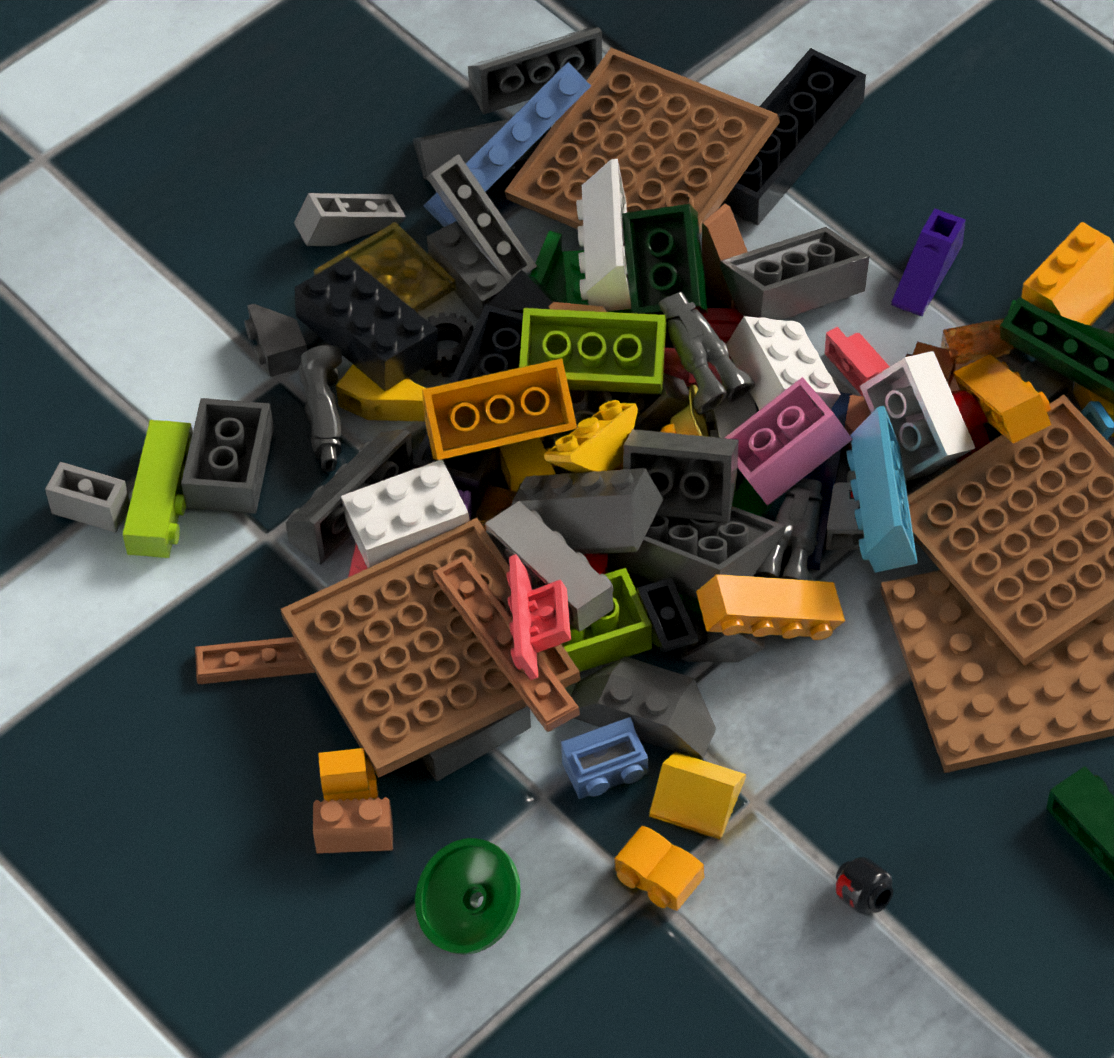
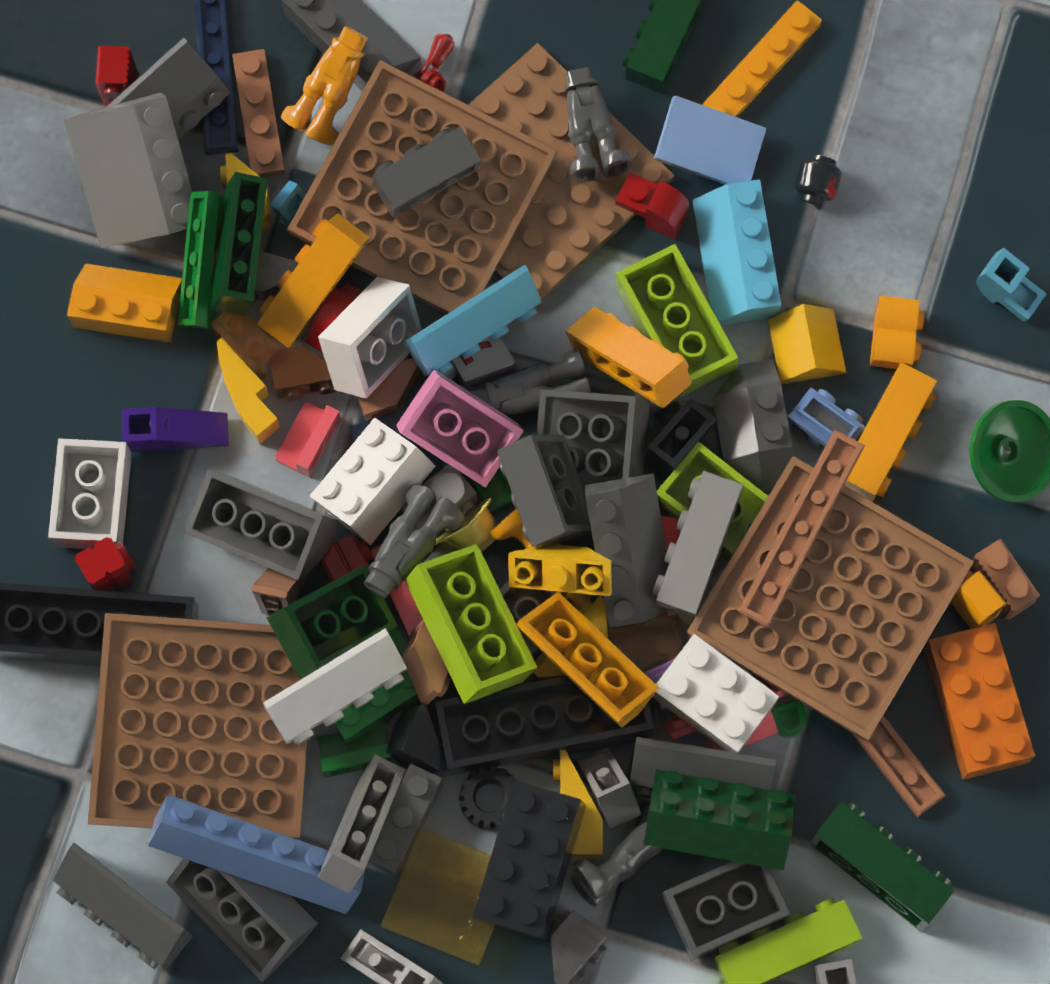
camera: 120 degrees left, 20 degrees up
coral bracket [506,554,571,680] -> none
none -> white brick [48,438,132,549]
none -> red brick [75,537,136,591]
none -> yellow slope [217,338,280,444]
none -> dark grey brick [372,126,481,218]
none -> light grey tile [430,472,465,506]
none -> dark grey piece [565,67,633,182]
none -> light grey slope [577,747,641,829]
none -> red brick [615,172,689,240]
none -> lime brick [615,244,739,397]
none -> dark green brick [643,769,795,870]
none -> light blue tile [654,95,766,185]
none -> medium azure slope [692,179,781,325]
none -> light orange plate [702,0,822,117]
none -> dark green brick [810,801,955,932]
none -> light orange brick [844,362,938,502]
none -> orange brick [924,623,1035,780]
none -> medium azure brick [976,248,1046,322]

